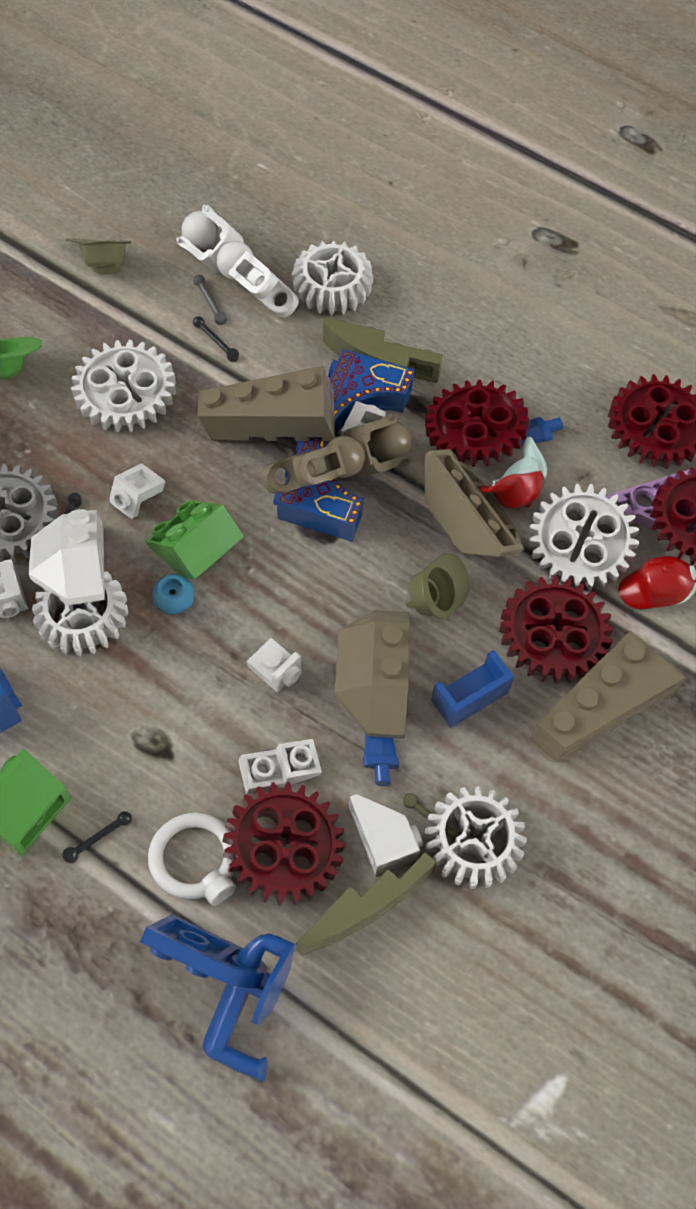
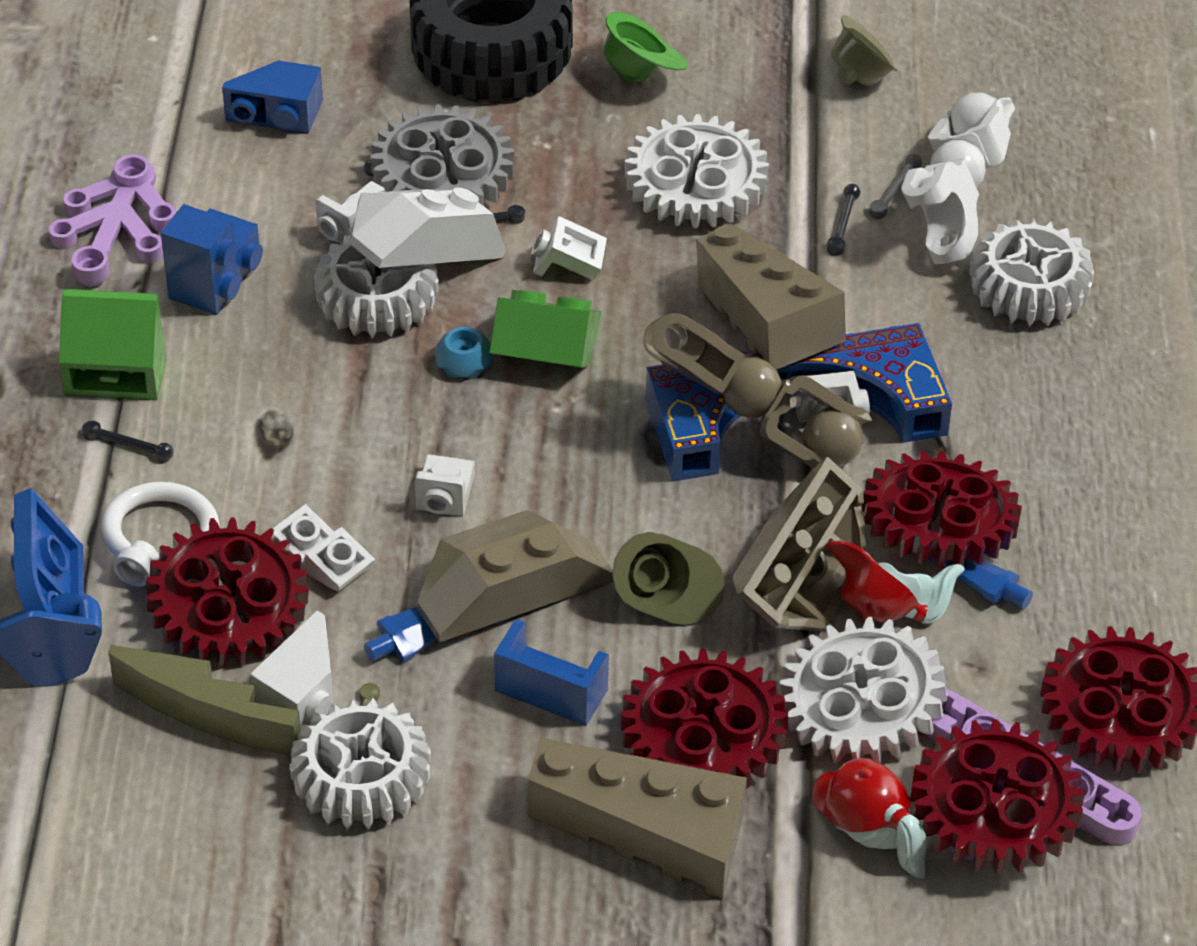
camera: 60 degrees right, 15 degrees down
olive slope [323,318,443,383] -> none

